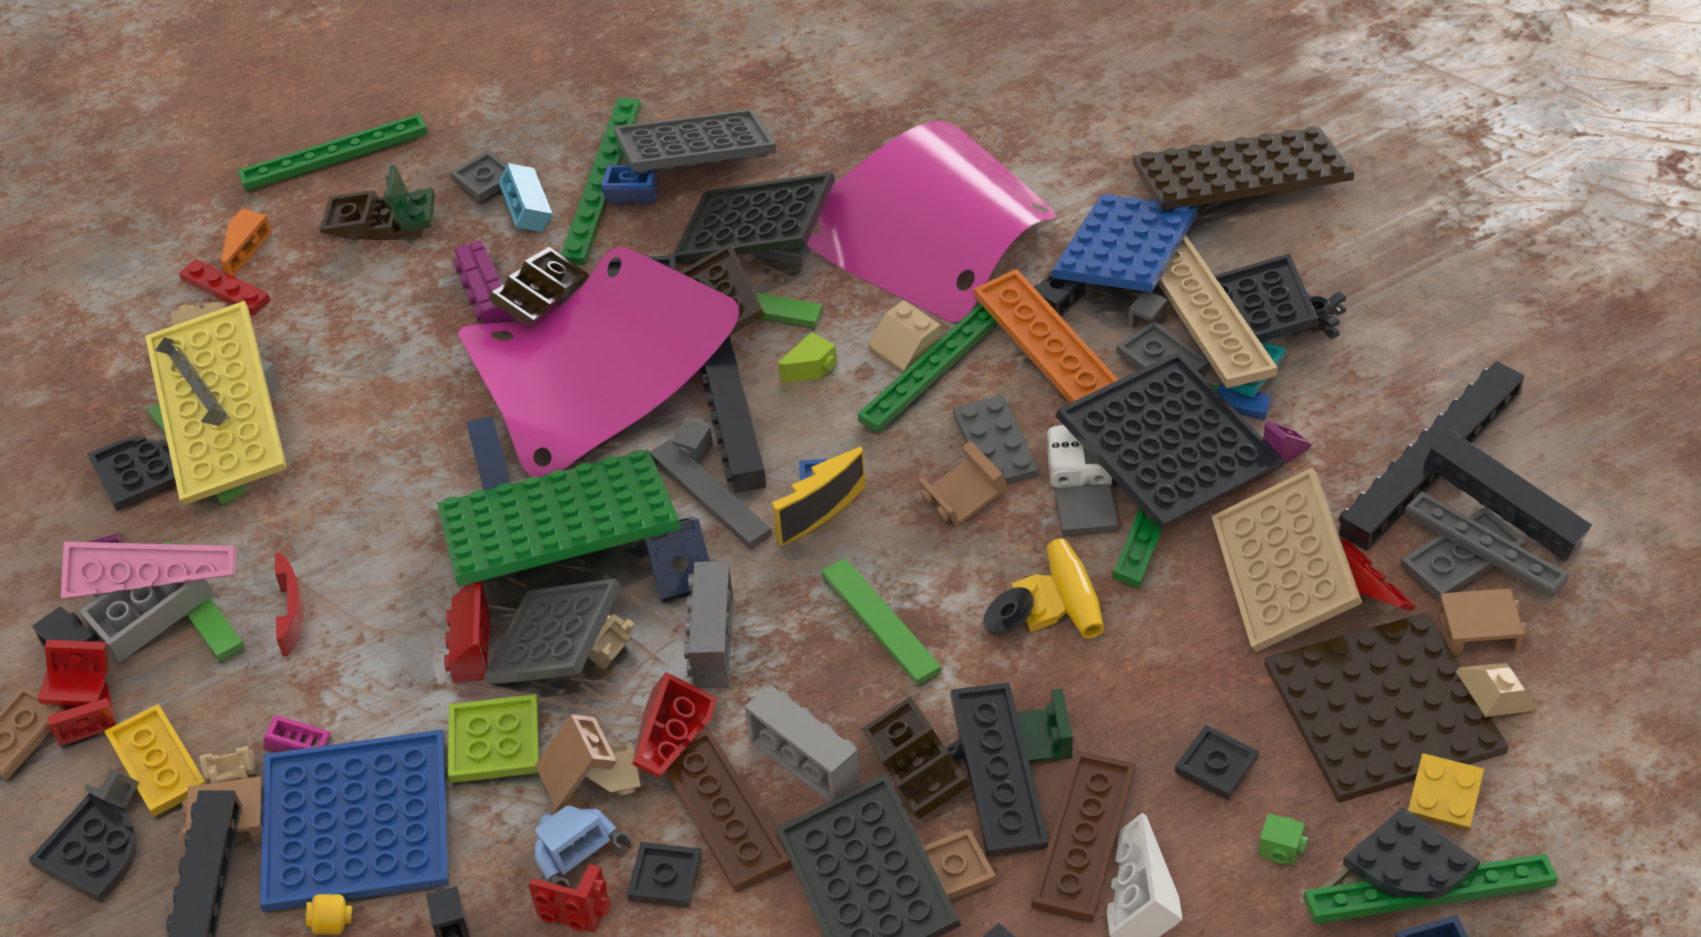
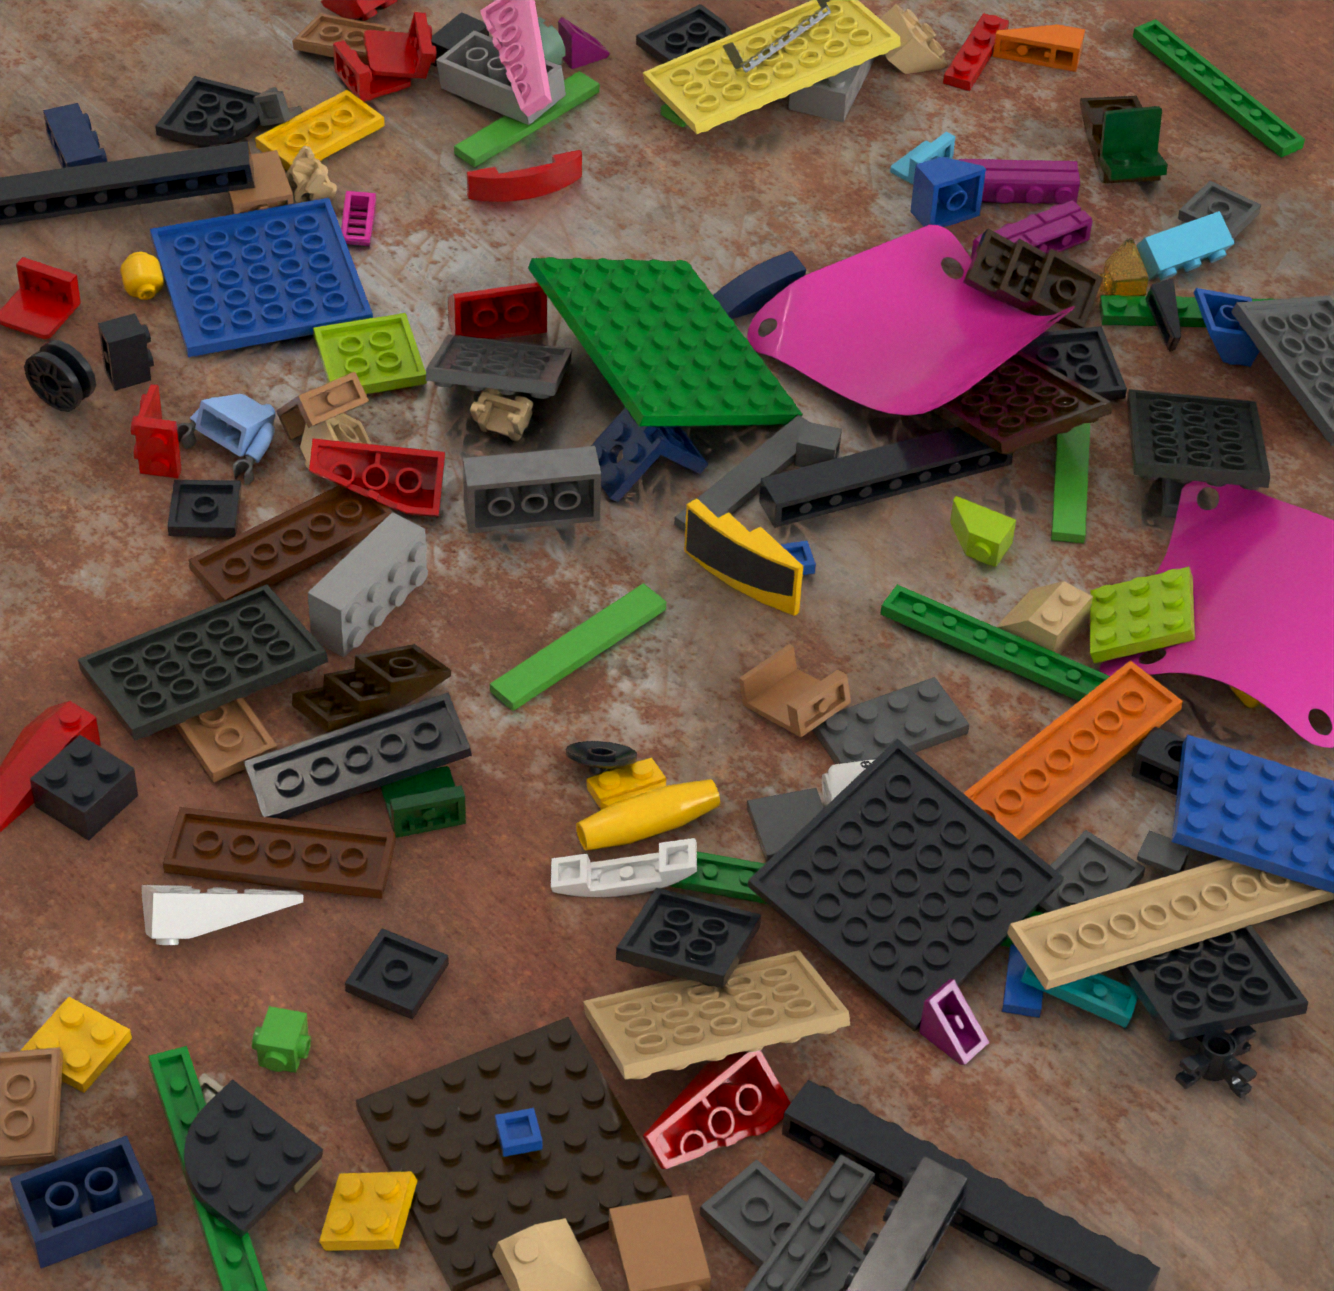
camera: 75 degrees right, 0 degrees up
none -> blue plate [495,1108,542,1157]
none -> white slope [551,838,697,897]
none -> black plate [616,887,761,988]
none -> medium azure panel [890,132,956,185]
none -> blue slope [910,157,986,227]
none -> magenta brick [959,159,1080,204]
none -> lime plate [1090,567,1195,663]
none -> clear yellow slope [1099,238,1149,296]
none -> black slope [1145,279,1181,352]

